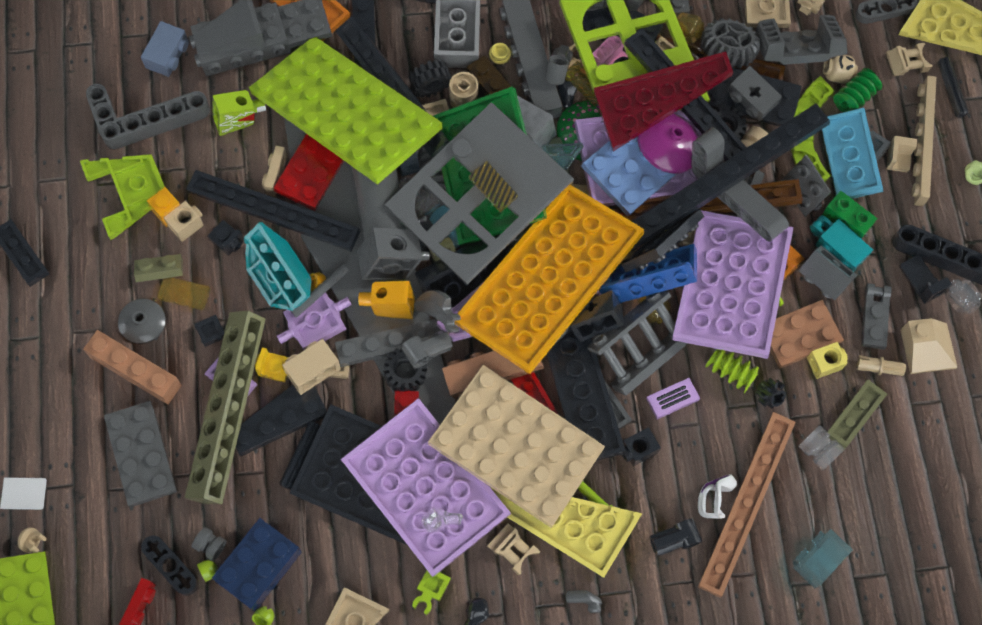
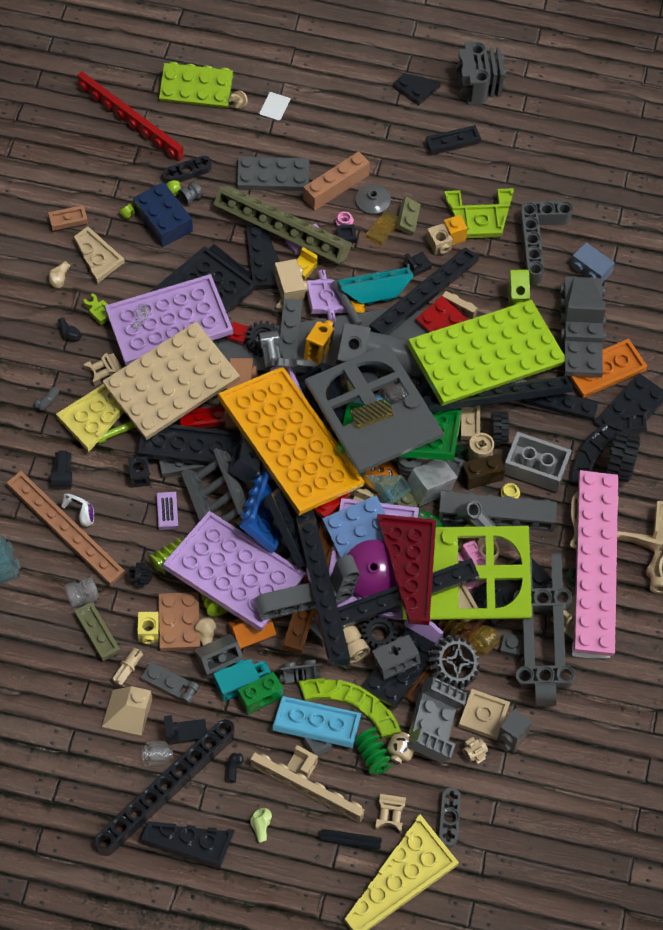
camera: 110 degrees right, 10 degrees down
none -> tan animal [195,618,216,646]
none -> black arm [226,752,244,783]
none -> bright pink plate [336,212,354,225]

